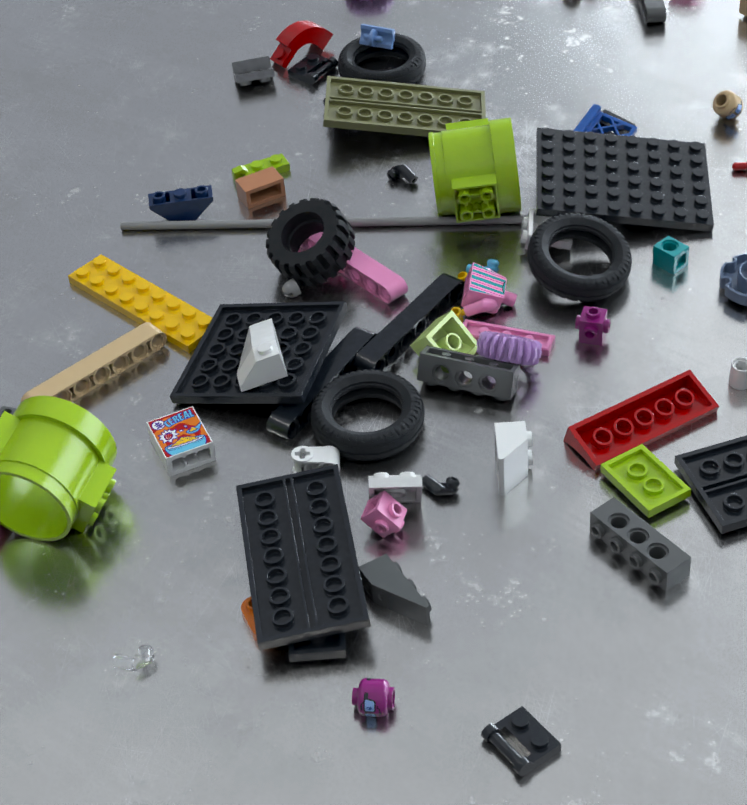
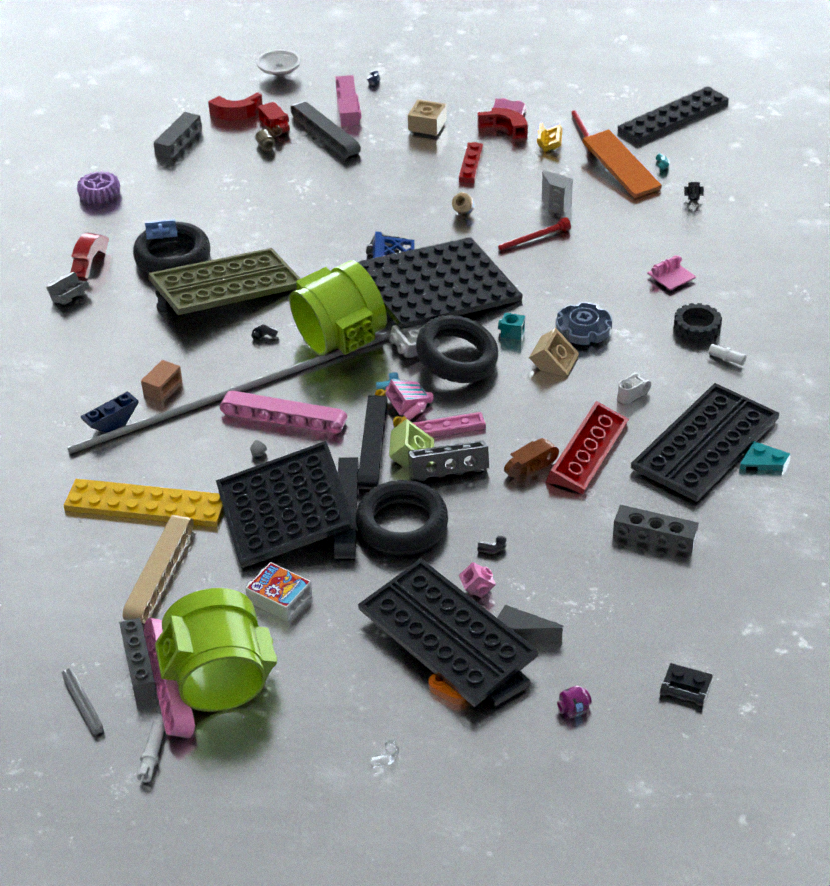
camera: 35 degrees left, 0 degrees up
lime hinge [231,153,290,182] -> none
white wedge [237,318,288,392] -> none
black tyre [266,198,355,286] -> none
black plate [288,53,338,85] -> none
white piece [291,446,340,473] -> none
white plate [368,472,422,503] -> none
lavender gear [476,331,542,366] -> none
white slope [494,421,533,496] -> none
magenta brick [575,306,611,346] -> none
lime plate [600,444,691,518] -> none
none -> dark orange piece [504,438,559,478]
none -> tan slope [529,328,579,376]

